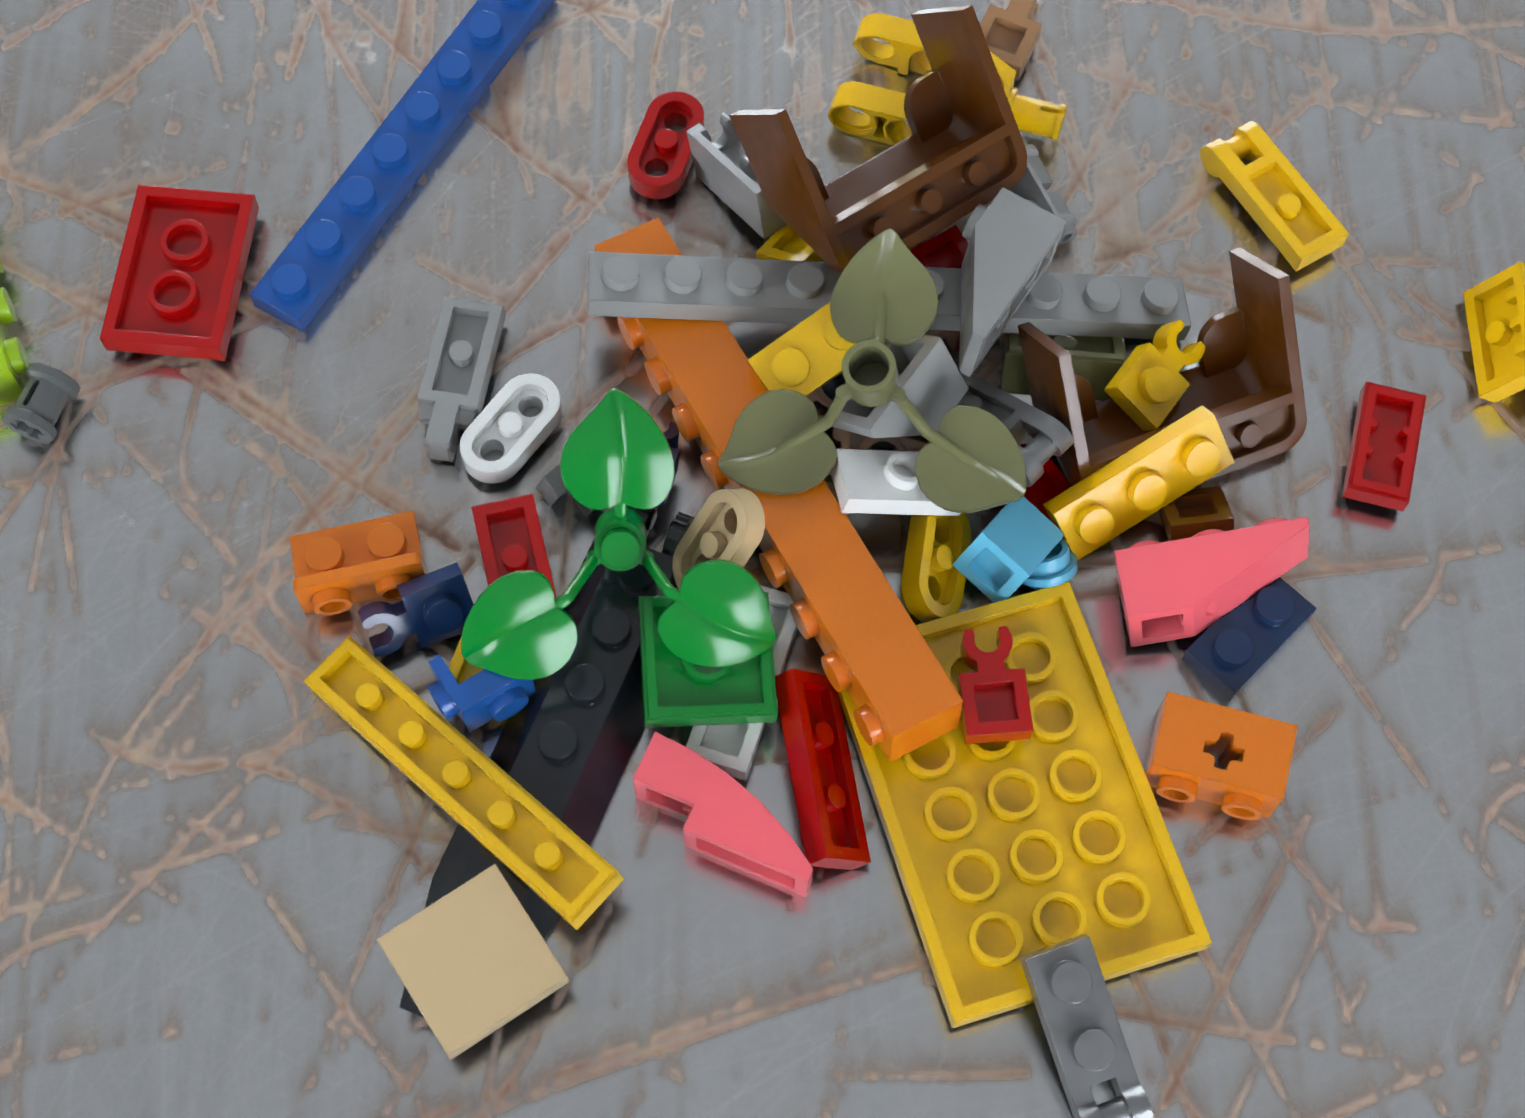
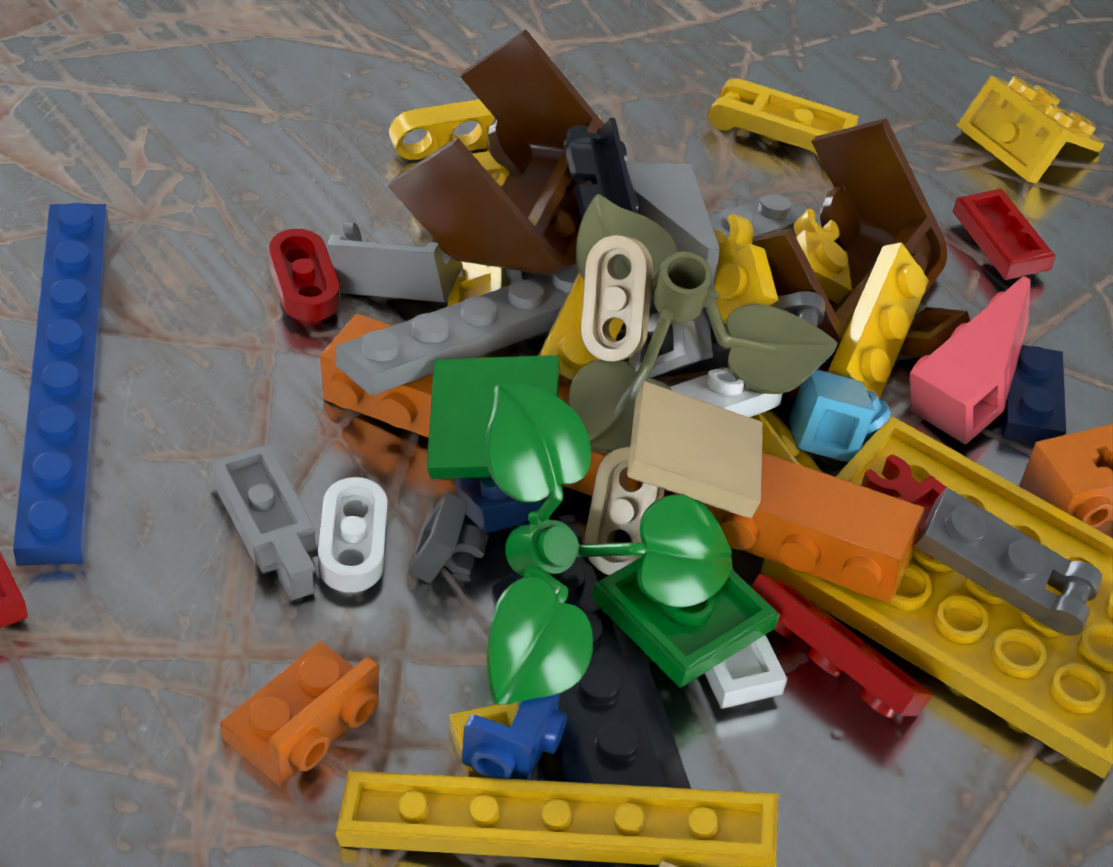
camera: 40 degrees left, 20 degrees down
dark blue plate [358,562,473,656] -> none
red plate [471,493,556,598] -> none
coral slope [633,732,813,897] -> none
none -> green tile [427,355,560,479]
none -> black hinge [563,117,639,222]
none -> tan plate [581,235,653,361]
none -> tan tile [627,381,763,518]
none -> yellow plate [713,213,778,324]
none -> flat silver plate [914,487,1103,636]

